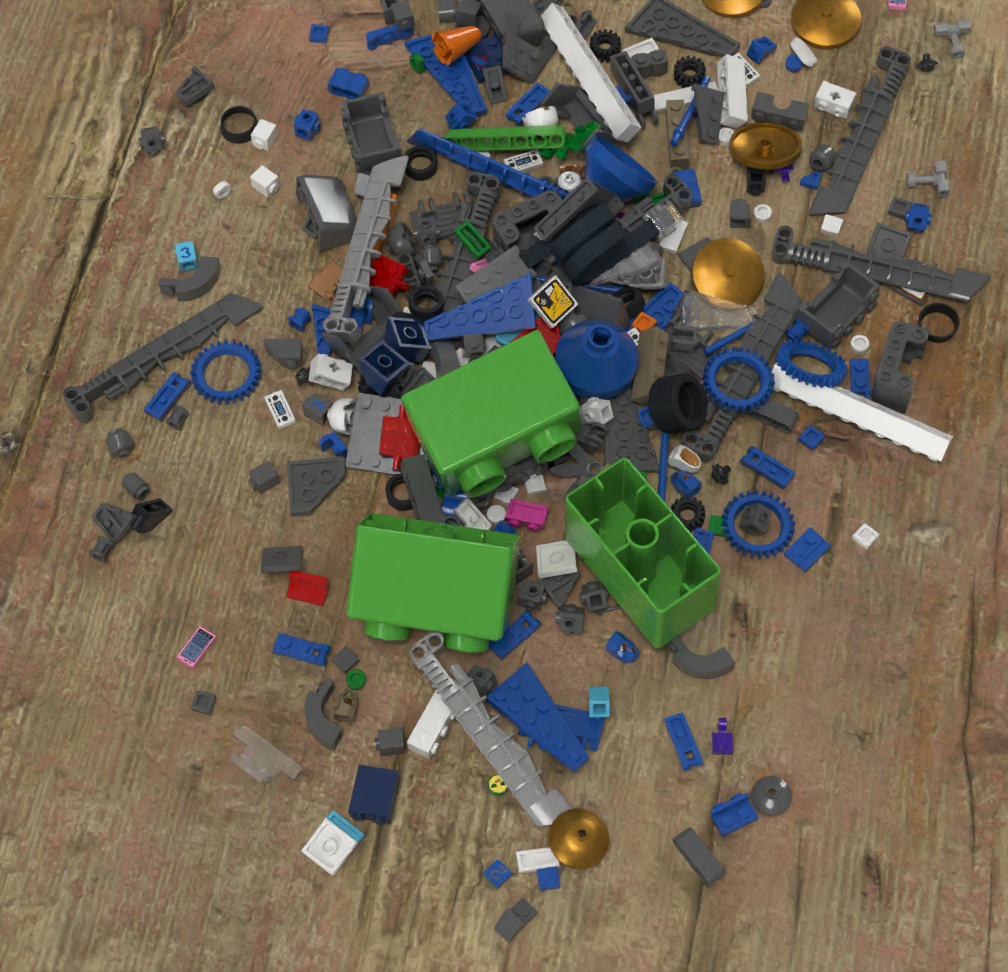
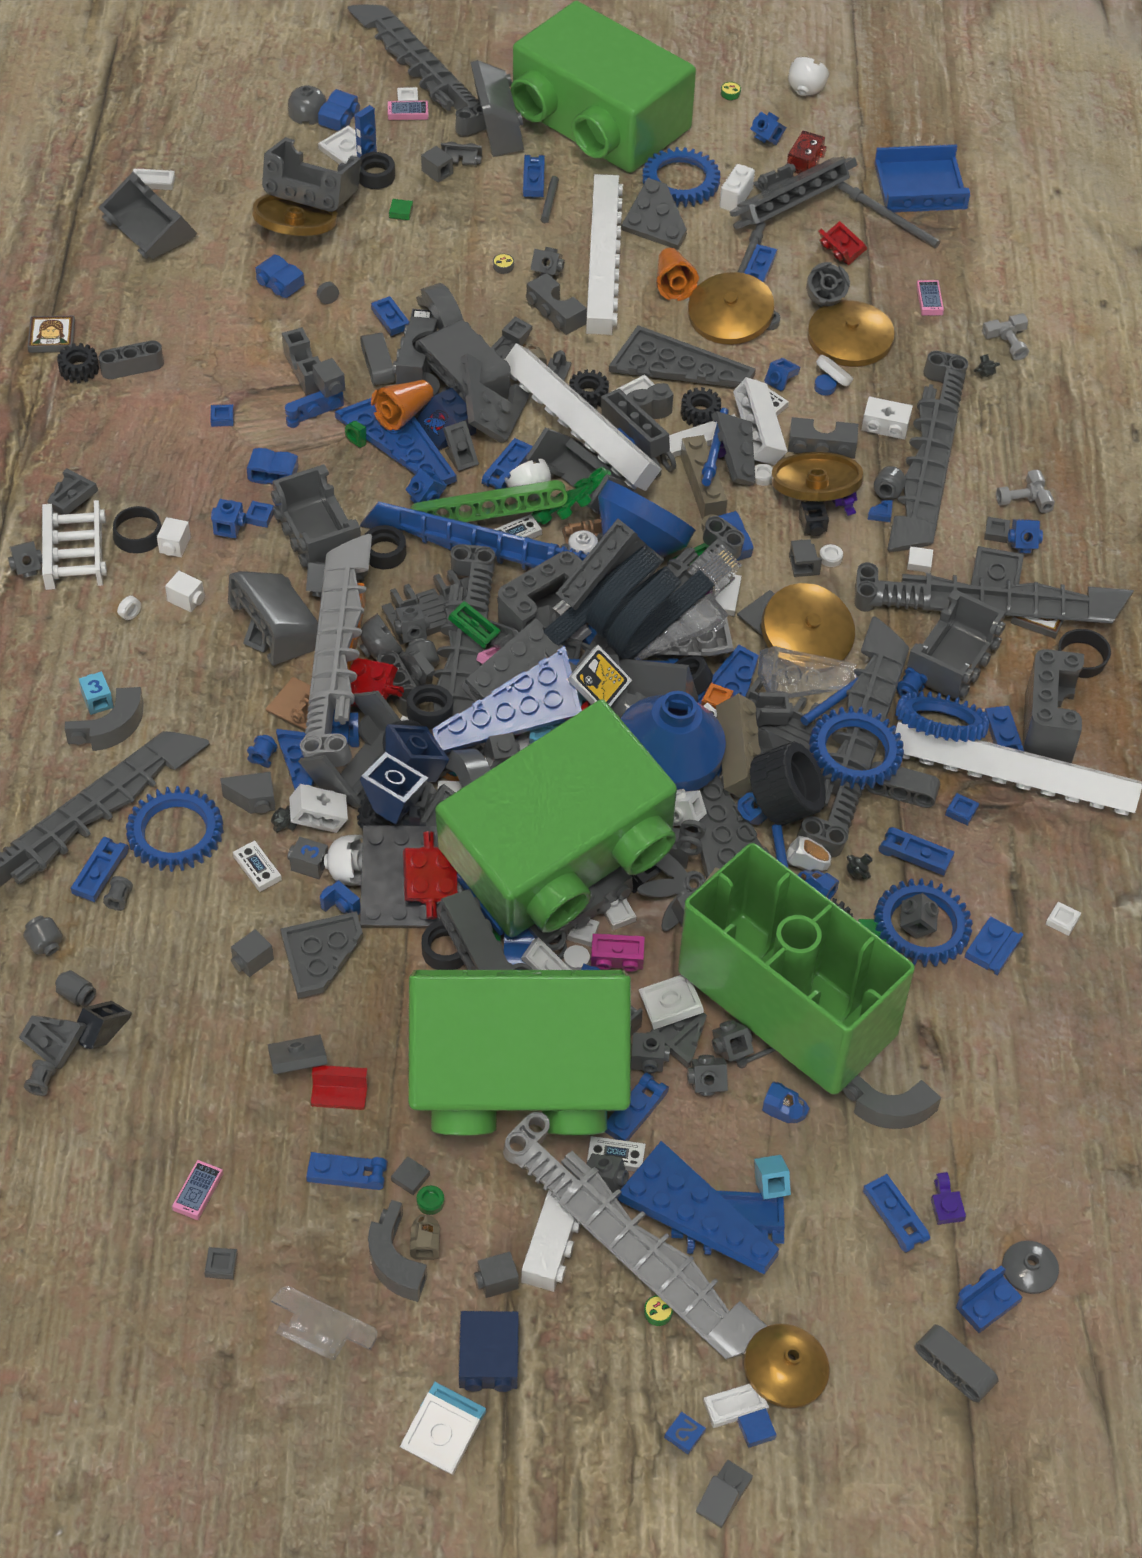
camera: 15 degrees left, 10 degrees down
white tile [850,335,869,354] -> none
none -> white fence [42,500,107,590]
none -> blue tile [245,501,274,528]
none -> white tile [587,1136,645,1172]

